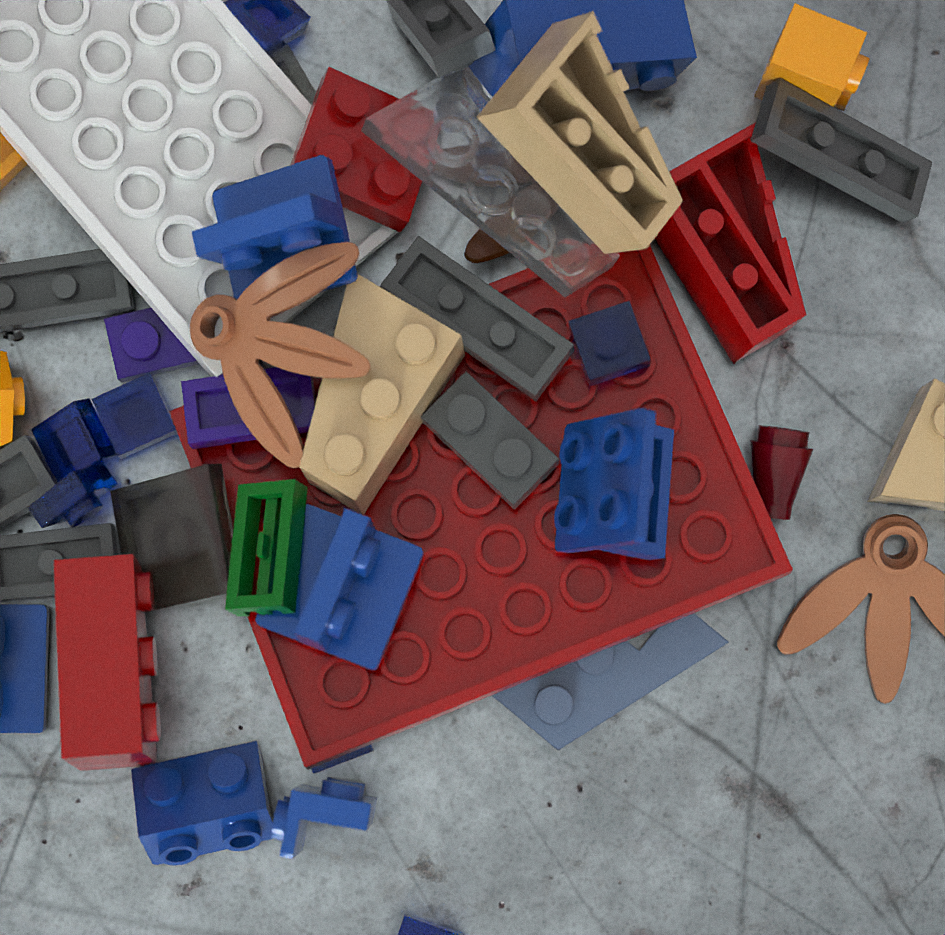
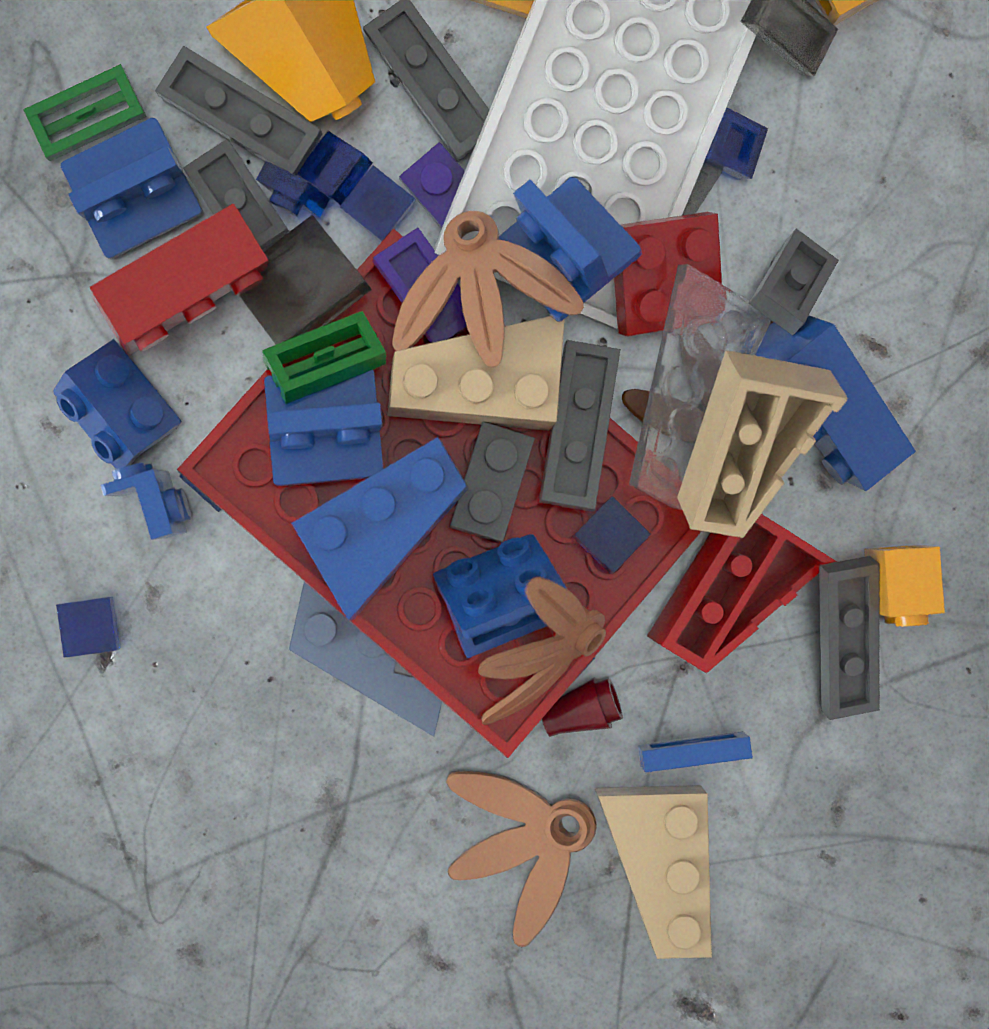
camera: 60 degrees right, 5 degrees up
none -> blue wedge [292,437,469,621]
none -> nougat plant [478,576,606,725]
none -> blue tile [638,731,753,773]

